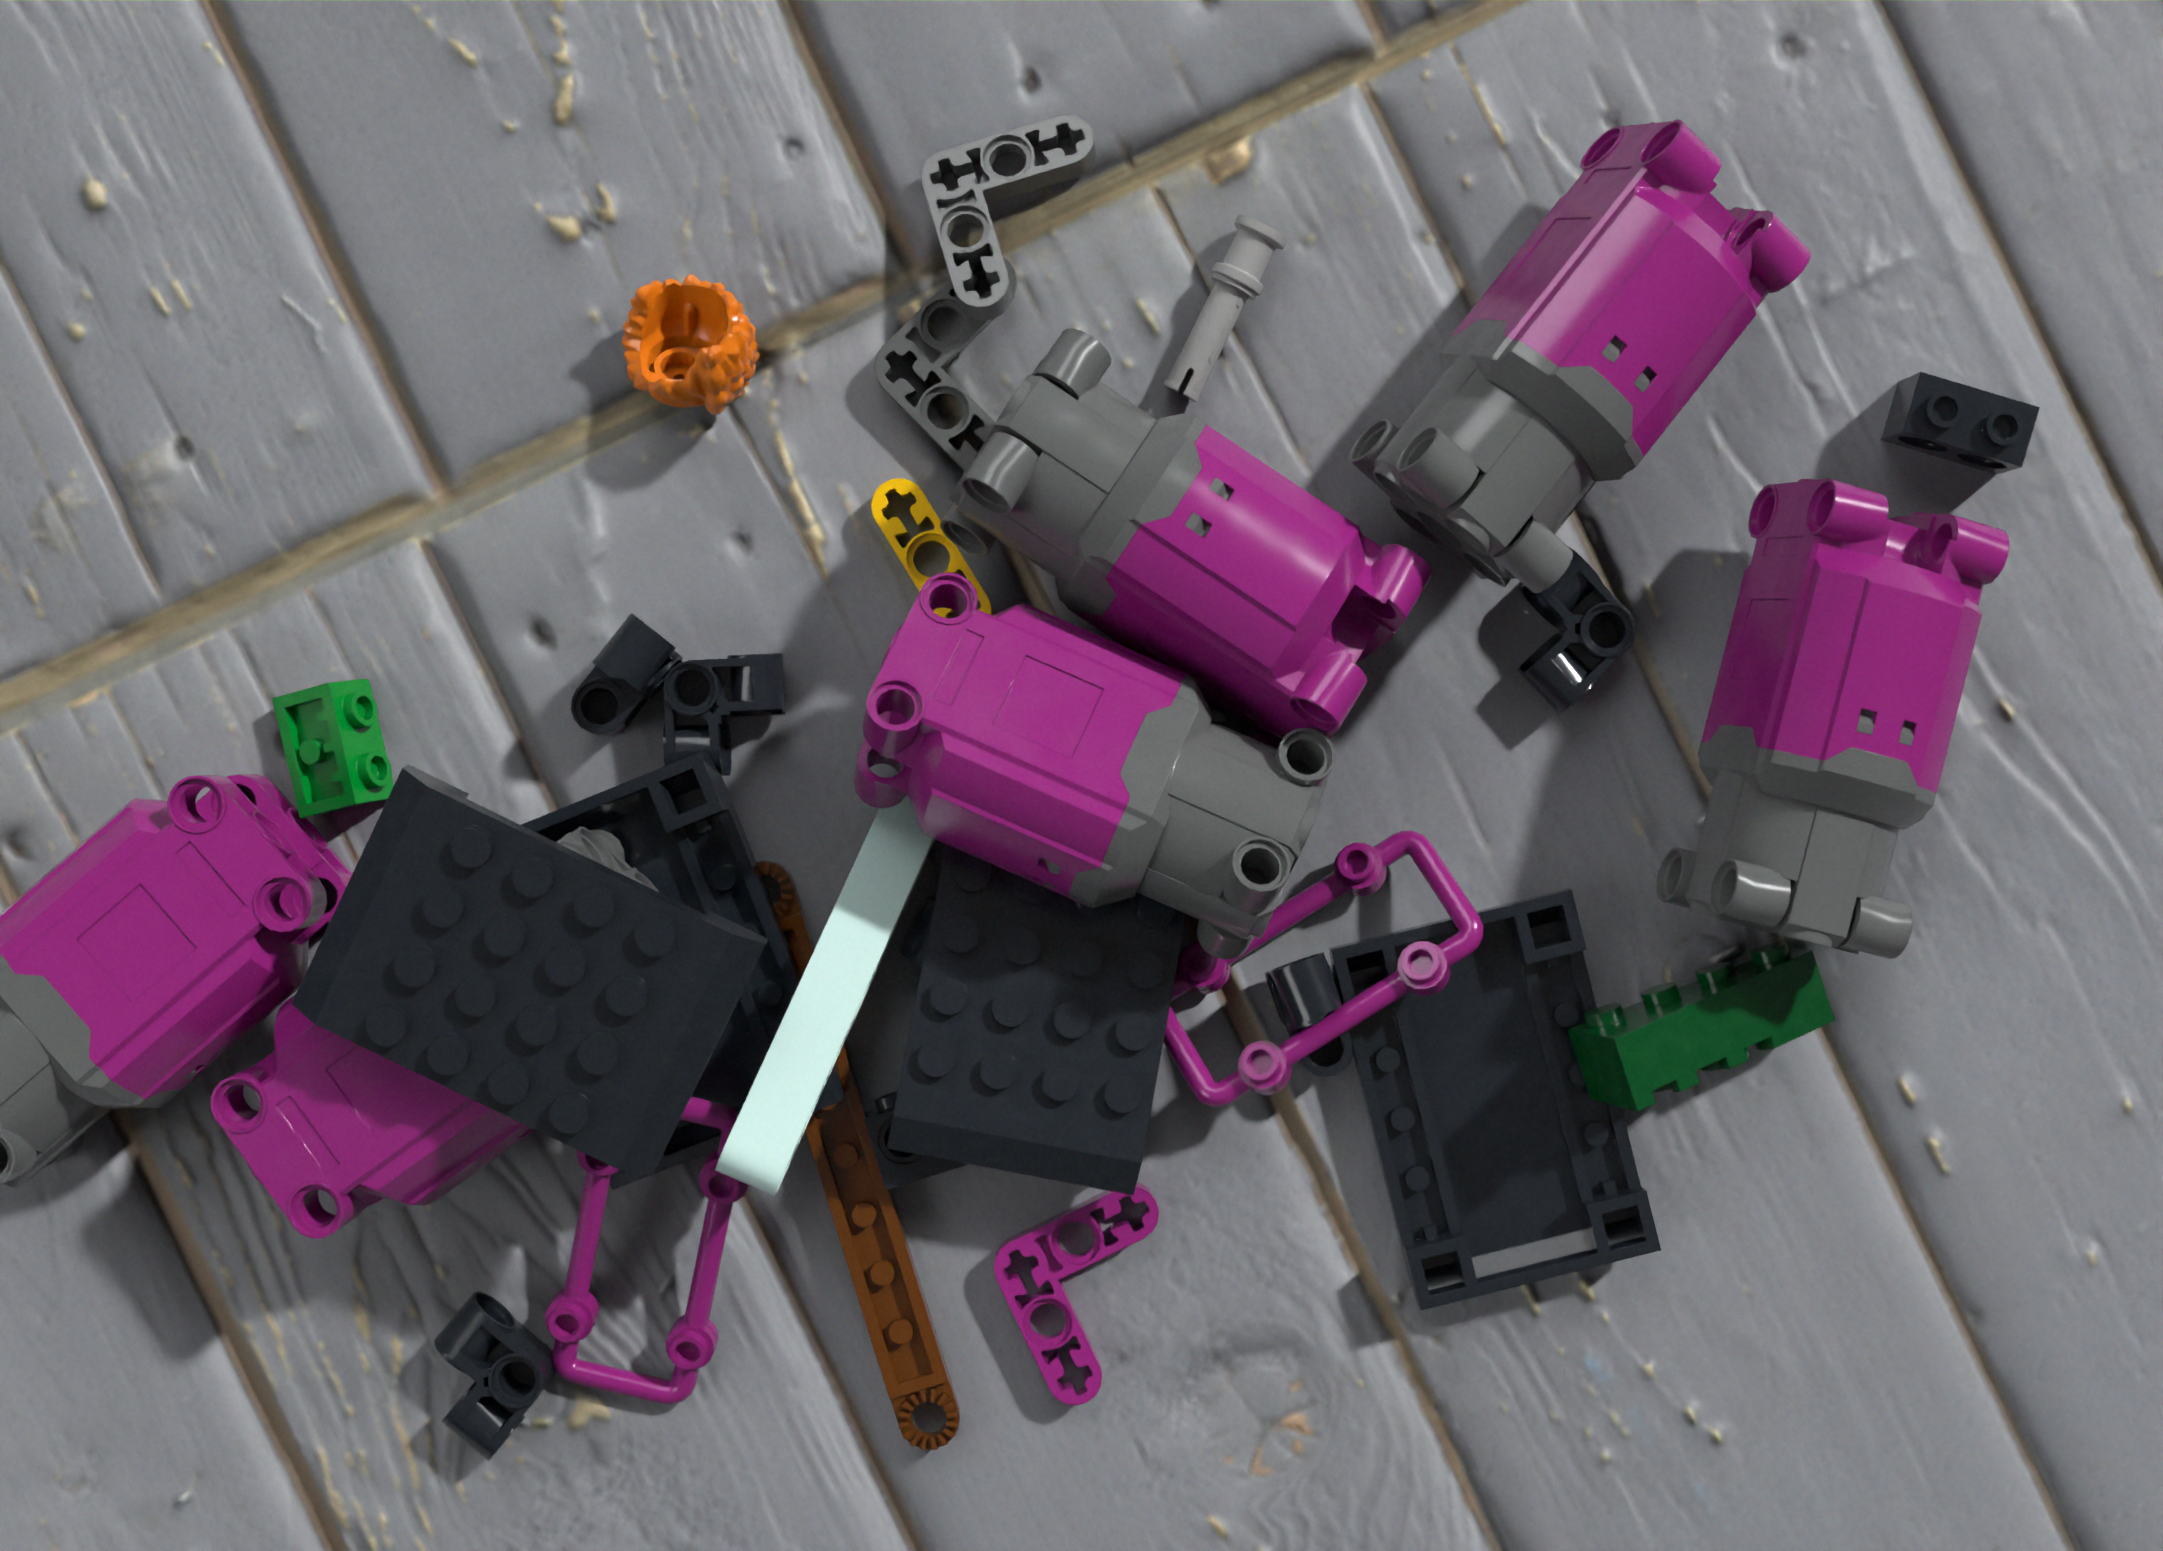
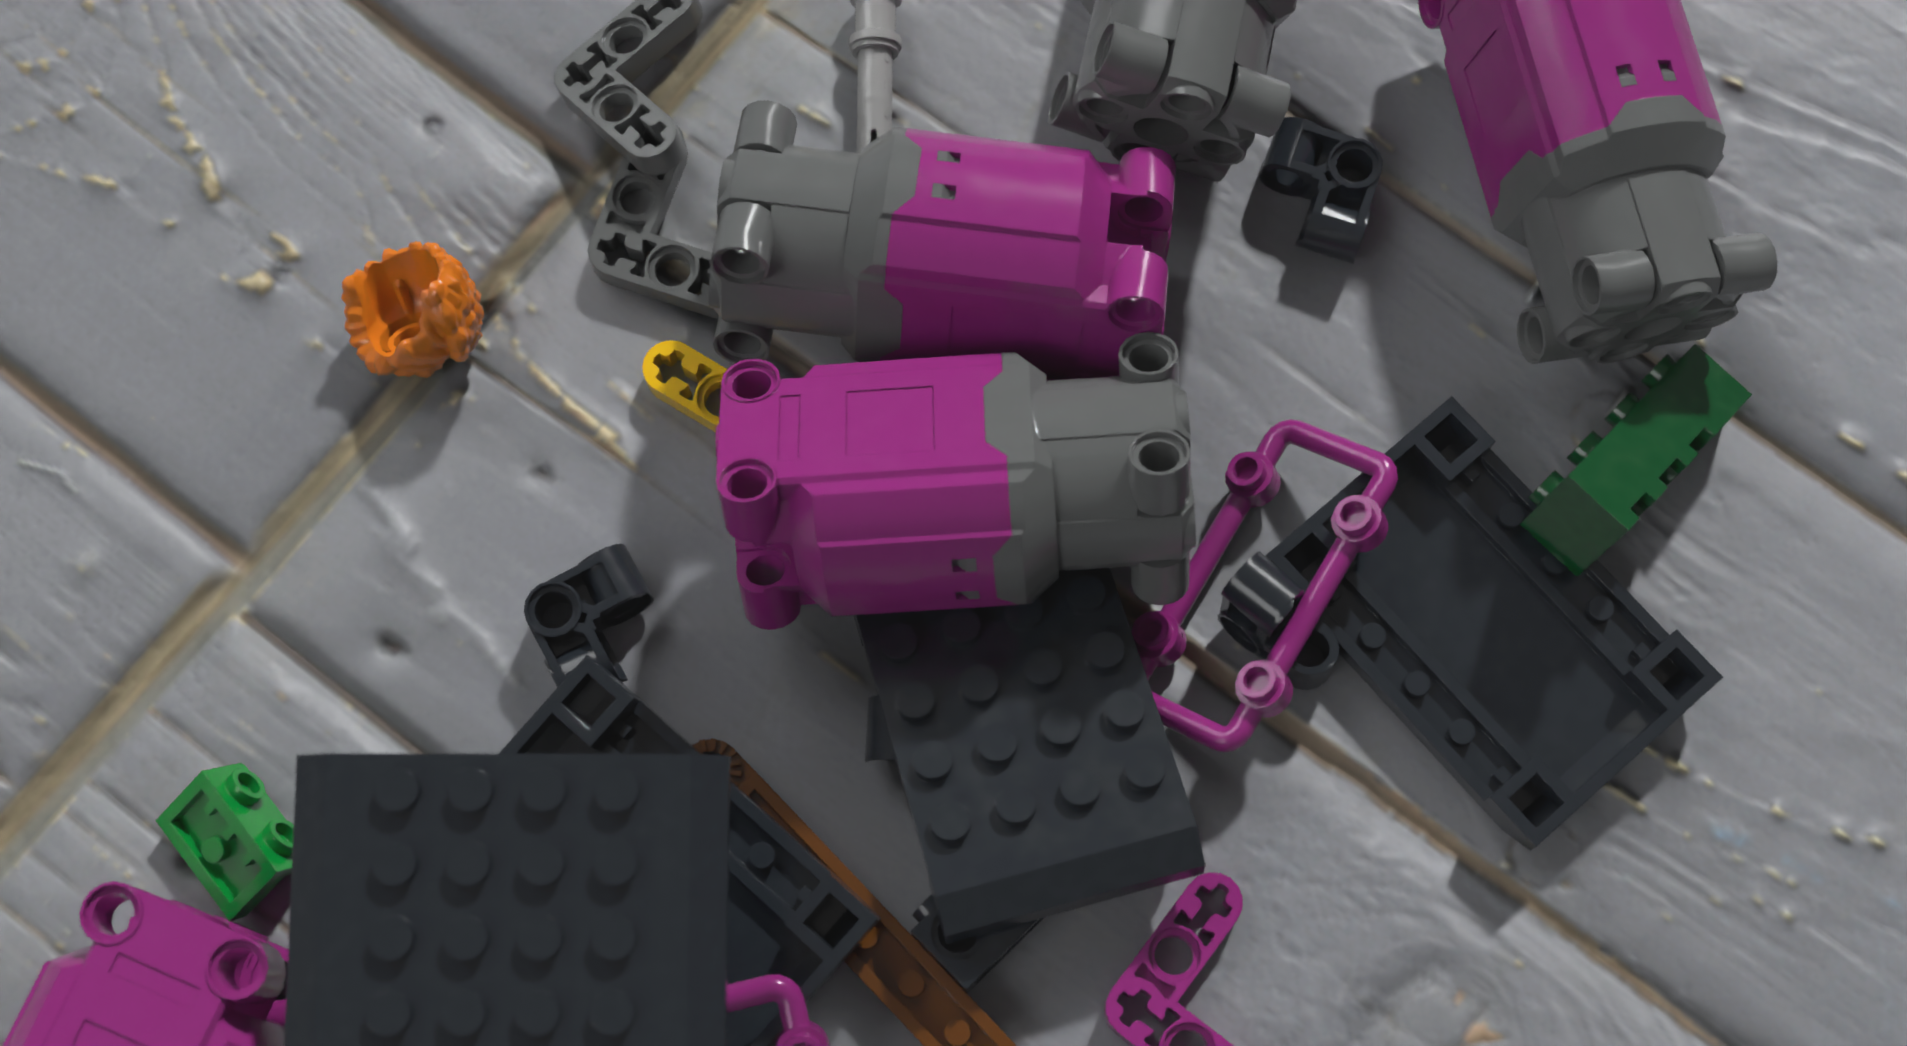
camera: 25 degrees left, 15 degrees down
black piece [571,613,683,737] -> none
light aqua beam [715,796,935,1196] -> none

